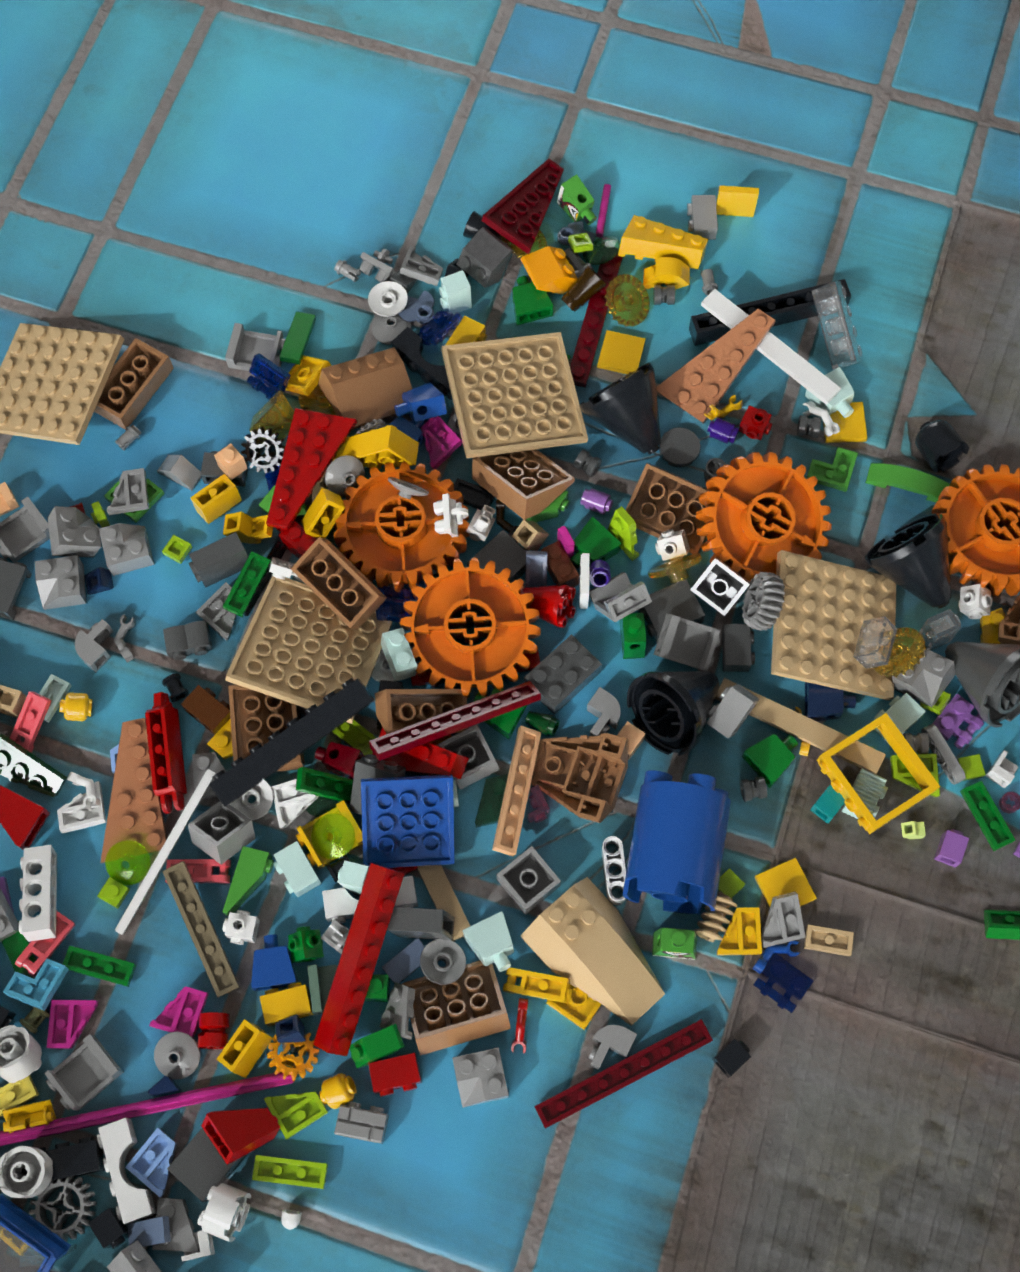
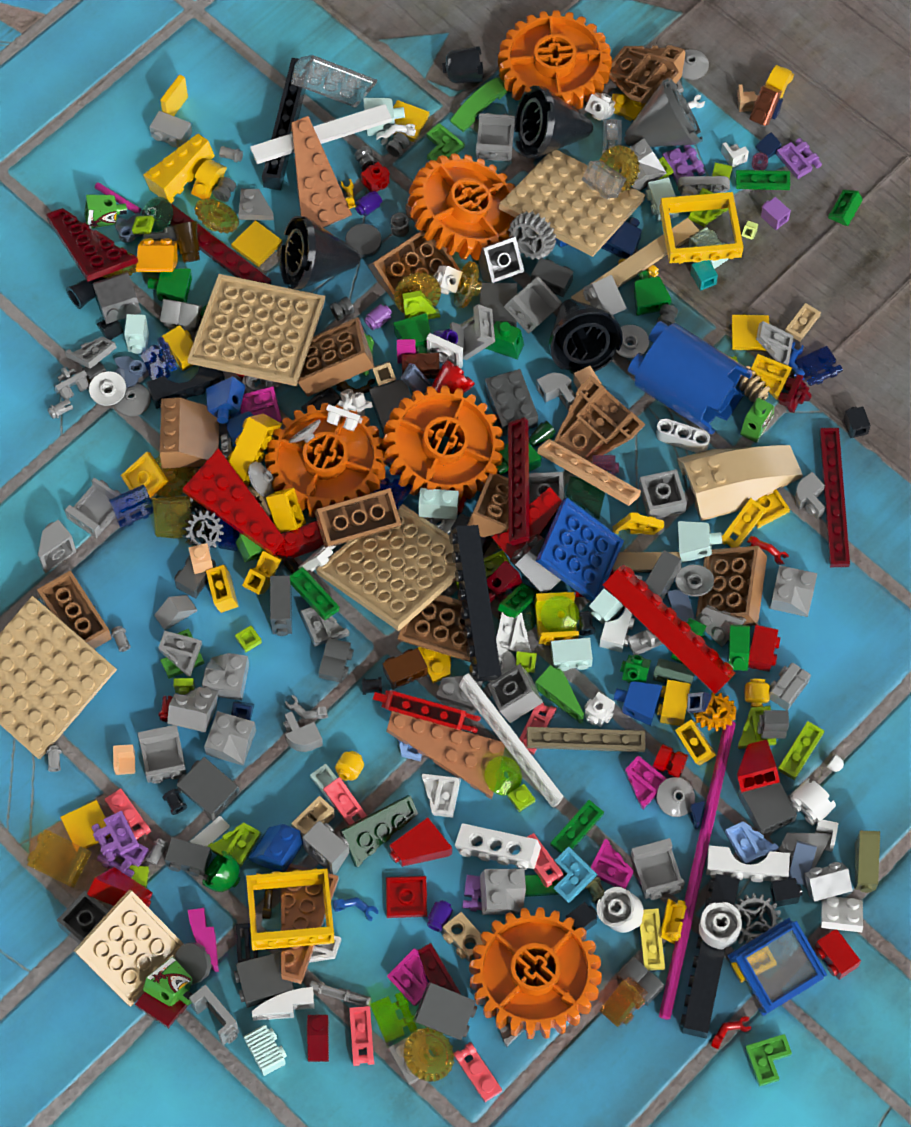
camera: 65 degrees left, 5 degrees down
white arm [66,772,101,811] -> none
green tile [280,311,316,365] -> none
none -> light grey slope [38,520,77,574]
none -> light grey brick [160,299,202,331]
none -> light grey wing [238,189,274,220]
none -> dark grey wheel [354,146,377,171]
none -> clear yellow gear [393,271,441,313]
none -> light grey panel [476,113,515,162]
none -> lime plate [516,651,537,673]
none -> yellow wing [613,512,664,535]
none -> white dish [616,325,649,358]
none -> dark grey brick [757,710,789,739]
none -> dark red hips [778,374,812,413]

